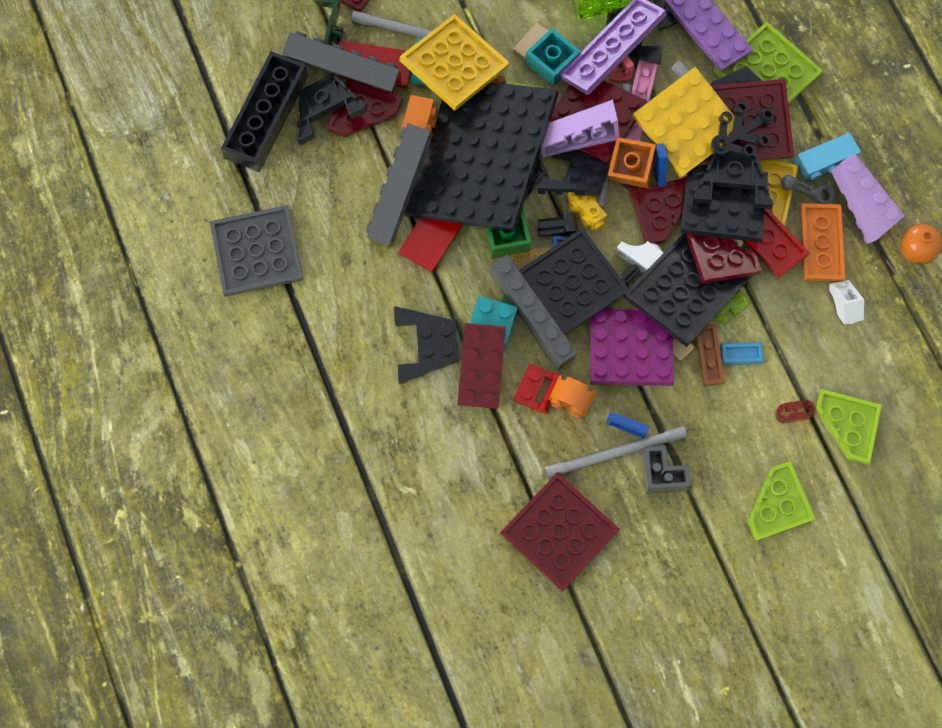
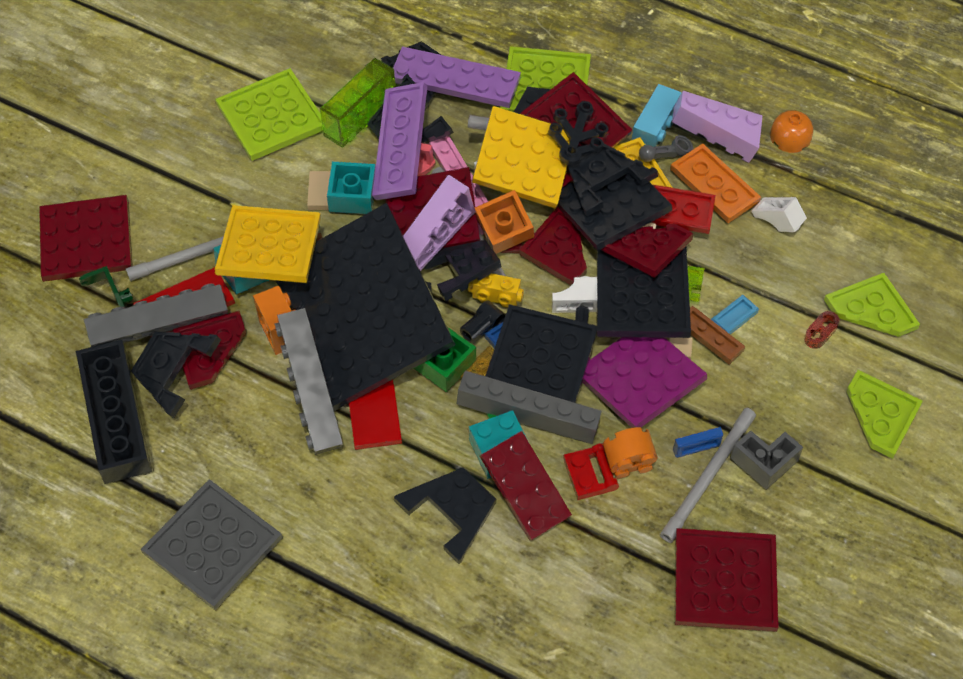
camera: 40 degrees left, 15 degrees down
blue tile [654,144,668,187] -> none

